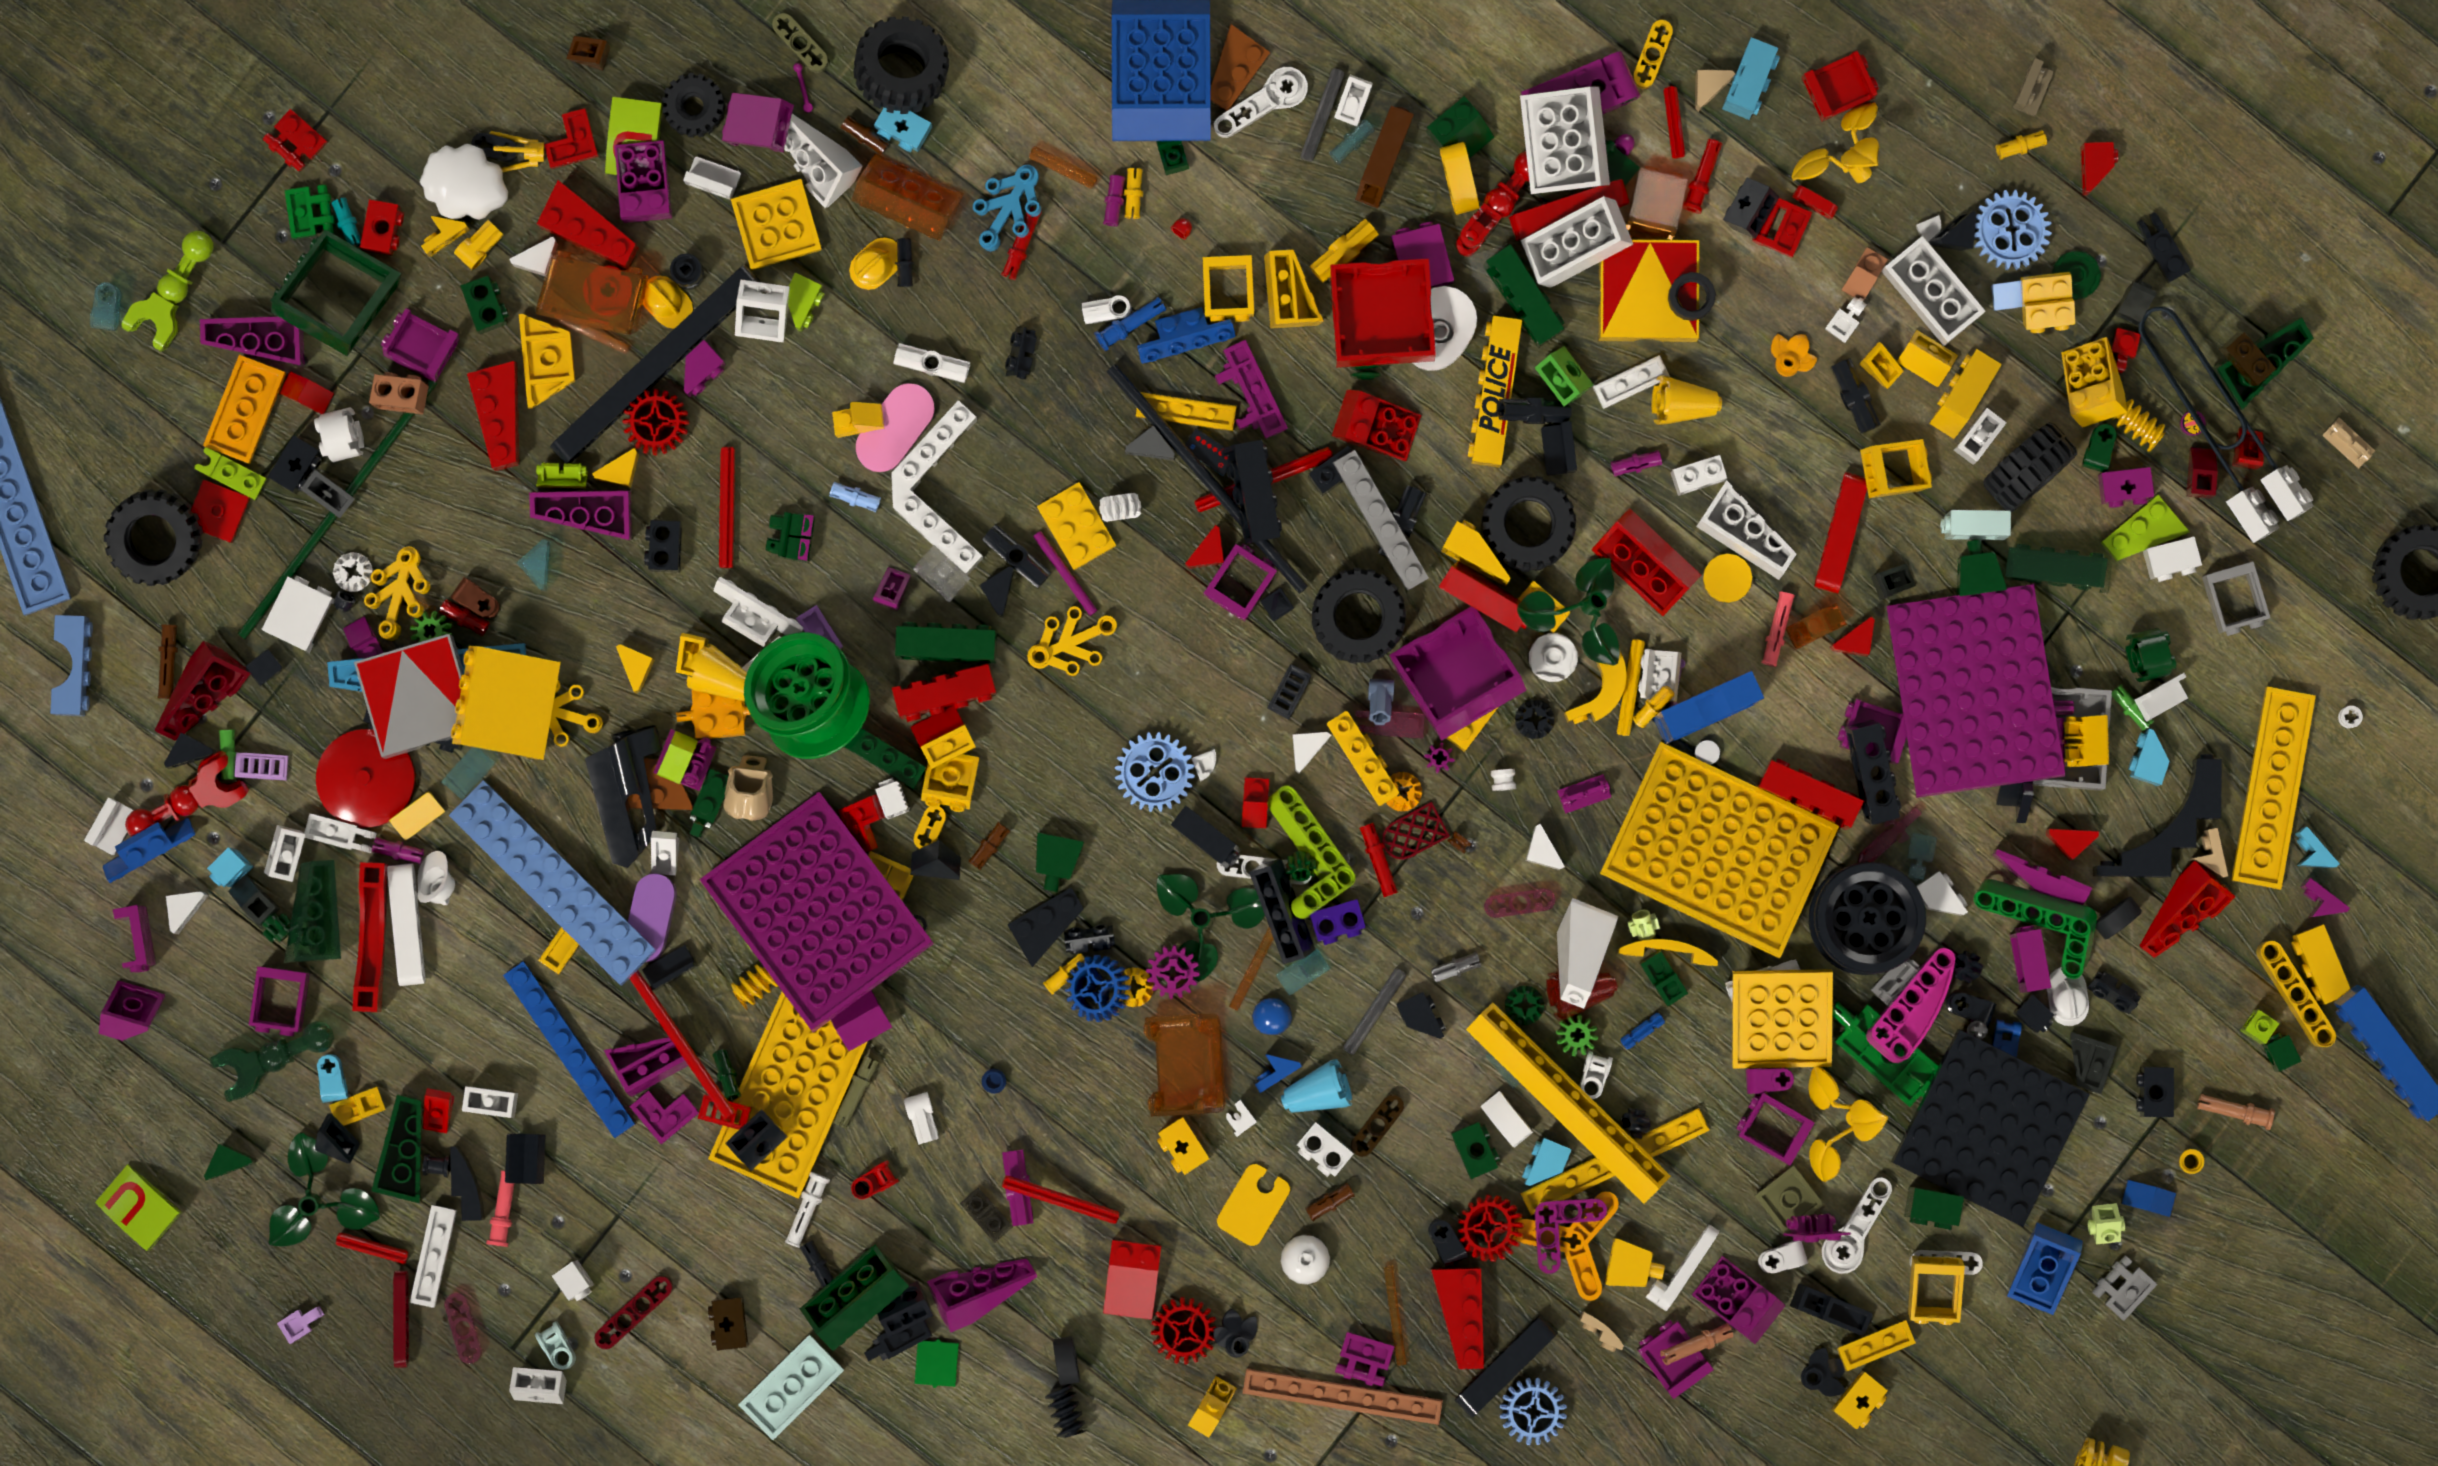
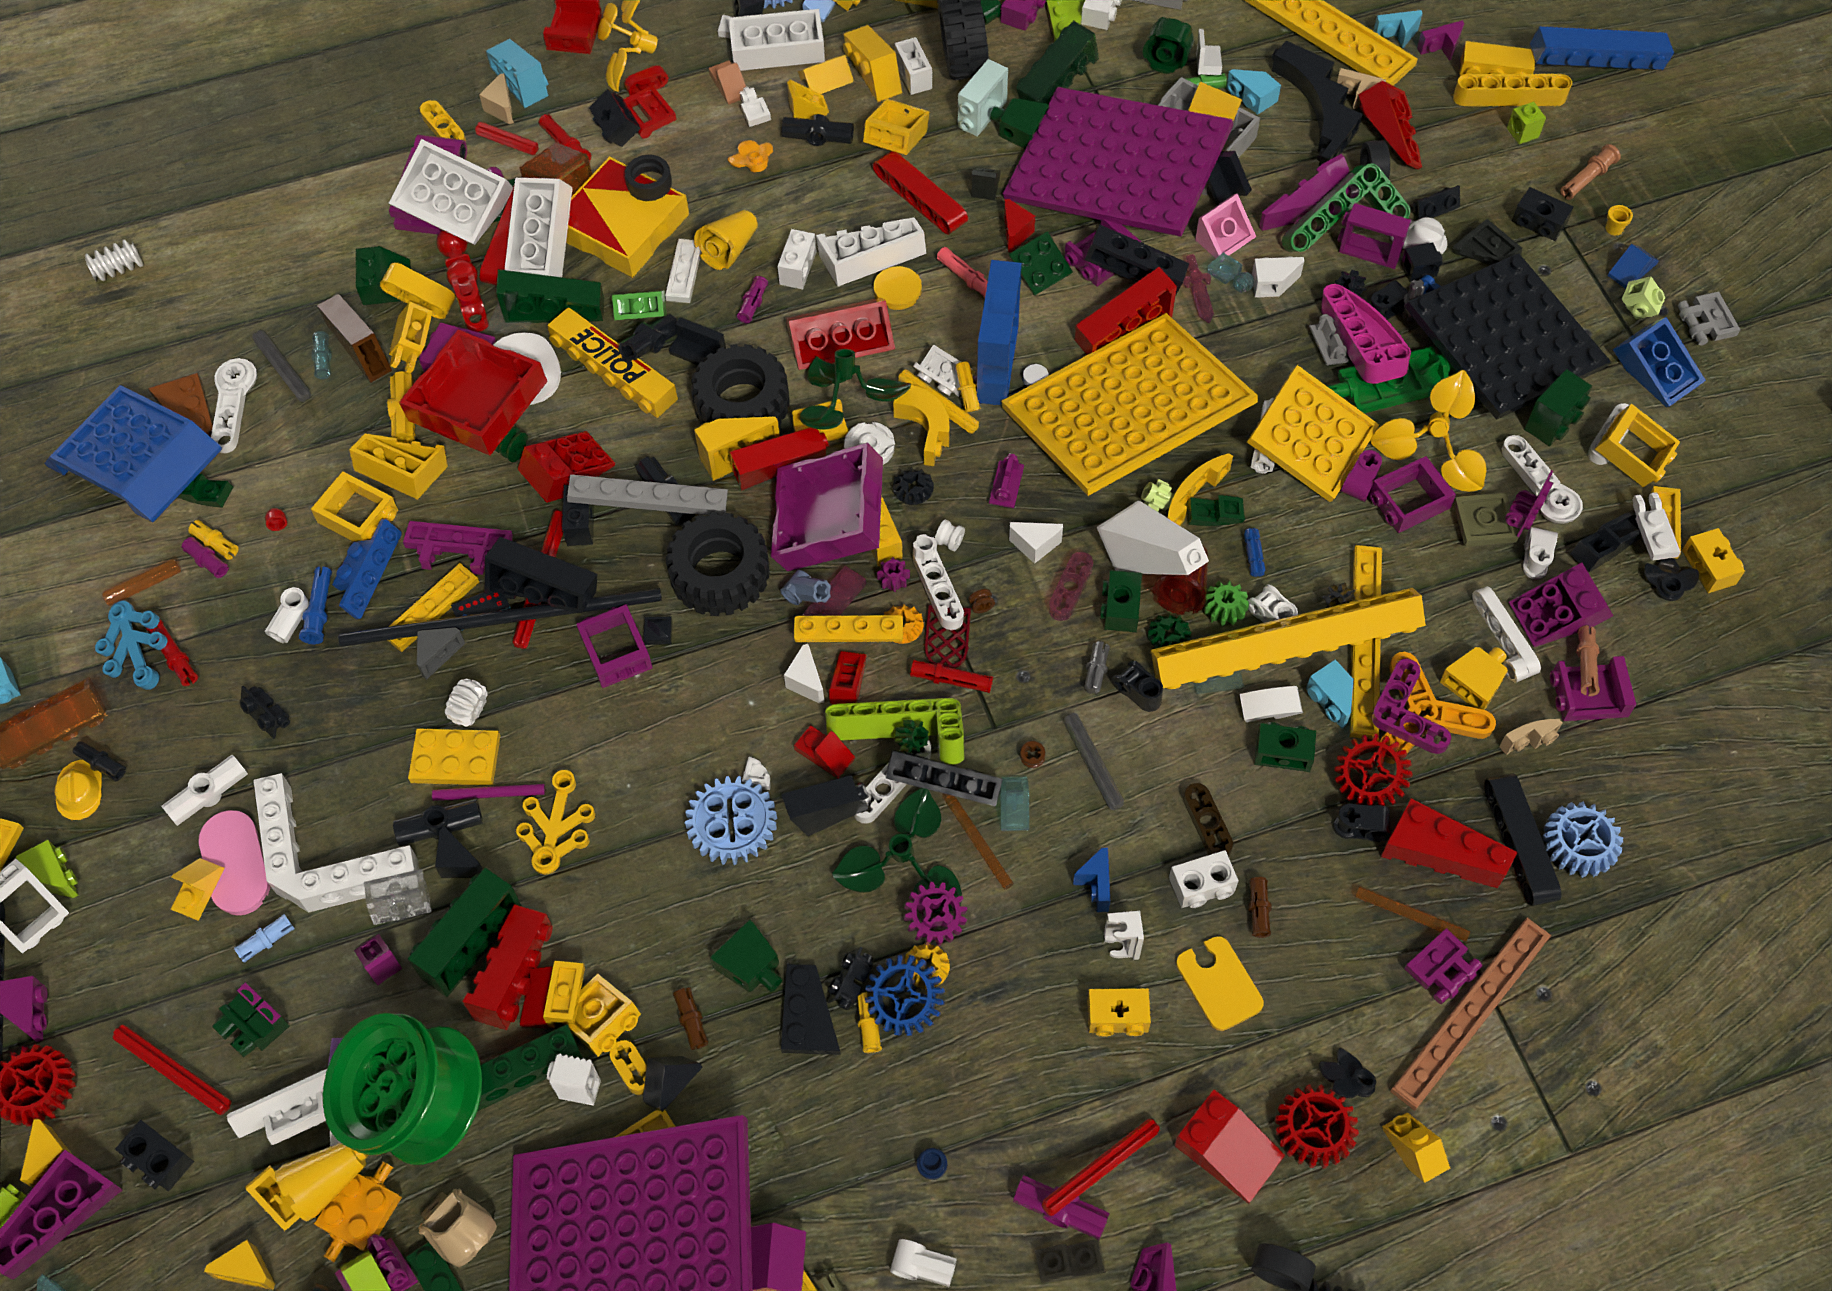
camera: 55 degrees left, 25 degrees down
red plate [838,794,885,853] -> none
clear orange windscreen [1144,1014,1225,1117] -> none
red slope [1185,525,1224,569] -> none
blue hair [1252,998,1292,1035] -> none
black slope [1267,664,1312,720] -> none
medium azure cone [1281,1059,1352,1113] -> none
white cylinder [1281,1235,1330,1285] -> none
dark purple brick [1310,899,1366,945] -> none
white slope [1334,74,1373,126] -> none
black slope [1396,992,1446,1039] -> none
clear orange slope [1786,603,1847,650] -> none
black wheel [1809,862,1926,975] -> none
red slope [2046,829,2099,861] -> none
dark green brick [2262,1032,2302,1072] -> none
none -> yellow hinge [389,301,433,374]
none -> red slope [829,651,867,705]
none -> white beam [913,534,964,630]
none -> dark green hinge [1009,231,1073,296]
none -> reddish brown bush [1020,741,1045,768]
none -> dark green brick [1100,570,1142,633]
none -> black piece [1112,660,1163,712]
none -> bright pink slope [1195,194,1256,261]
none -> white hinge [1632,492,1681,561]

